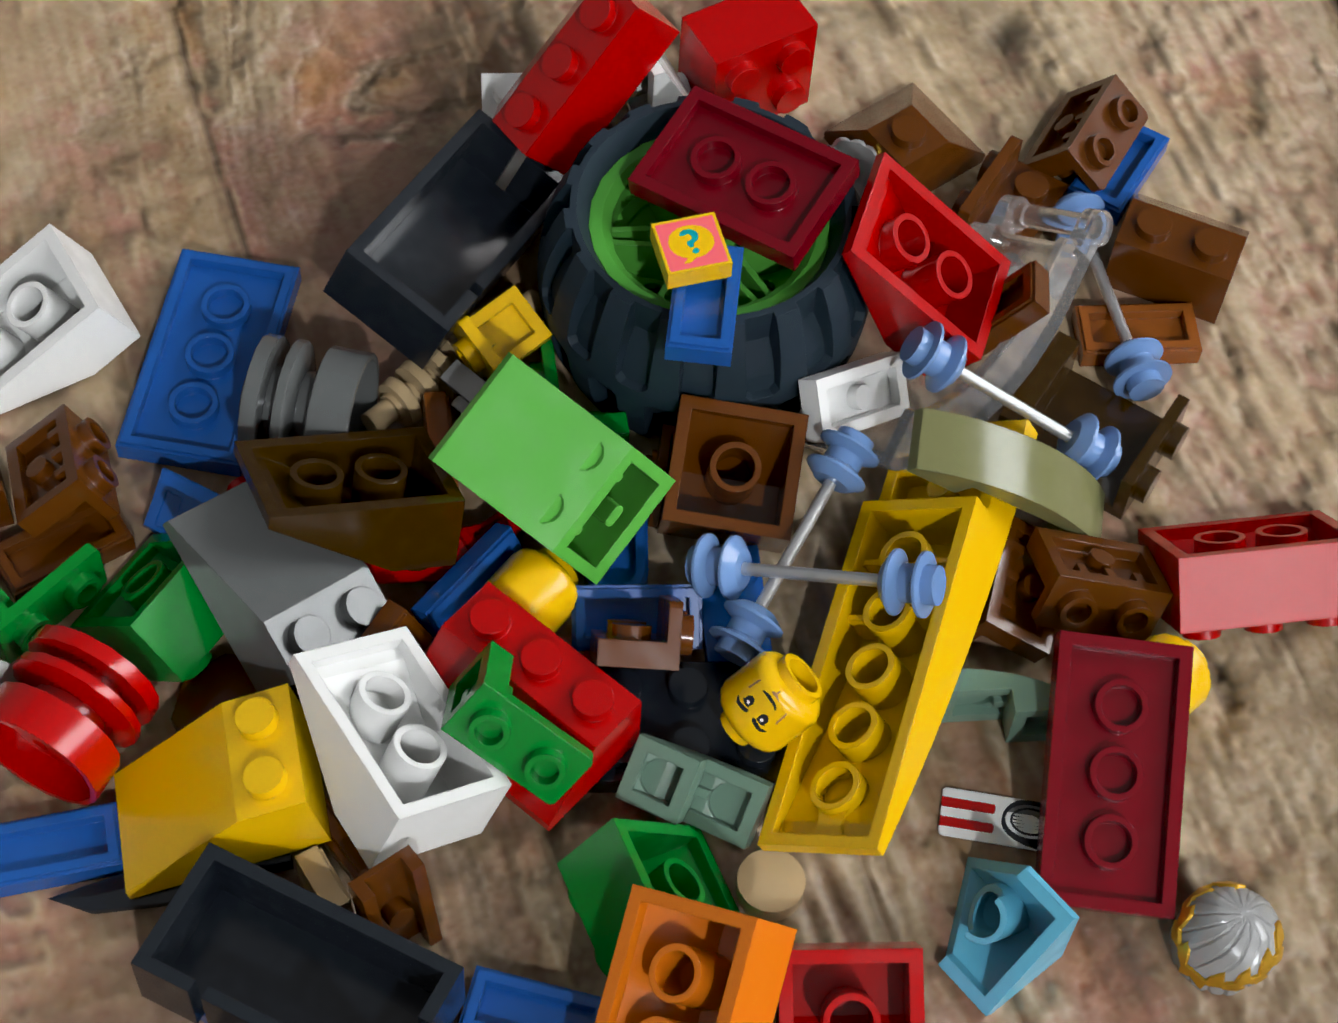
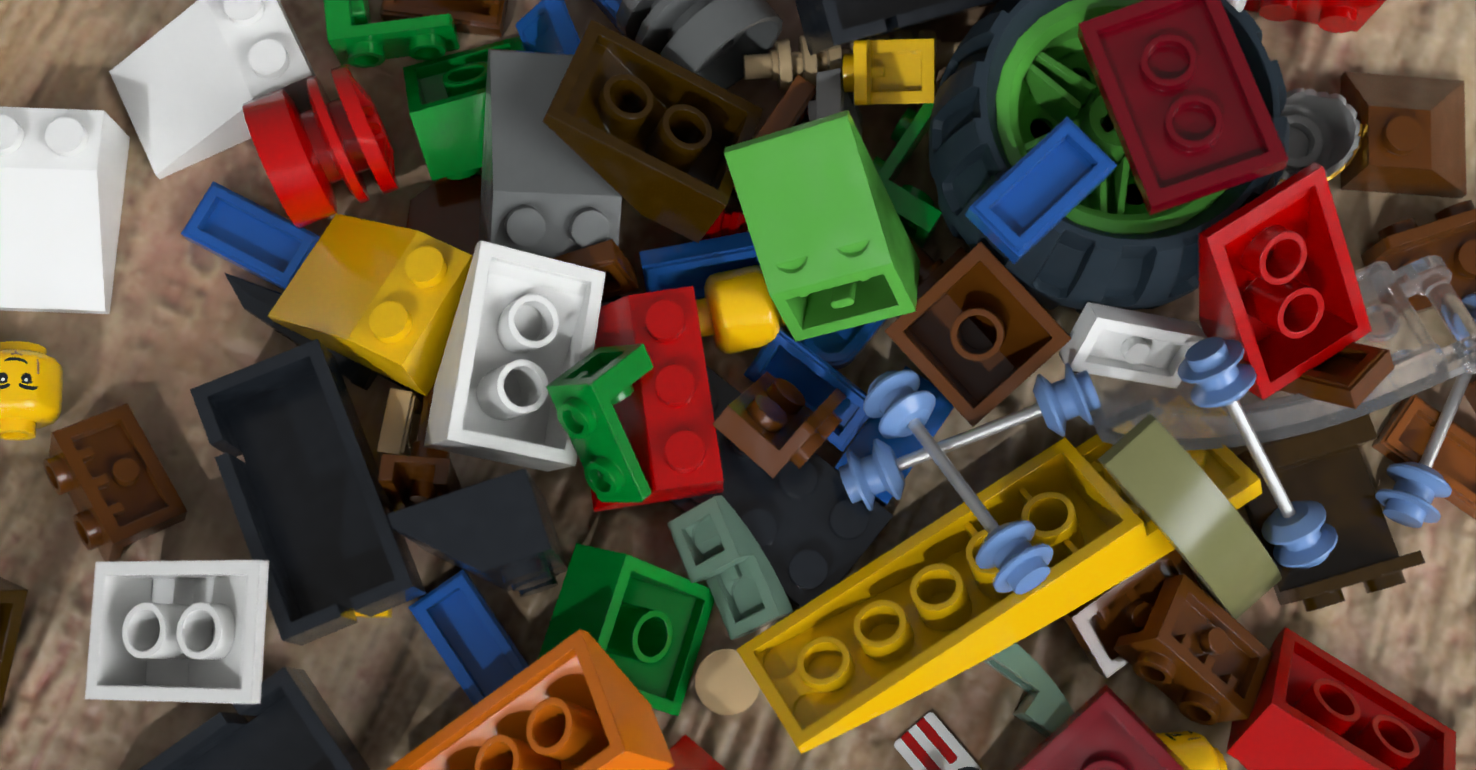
camera: 40 degrees right, 20 degrees up
yellow tile [650,212,733,290] -> none
yellow head [720,651,822,753] -> none
none -> black slope [388,468,568,597]

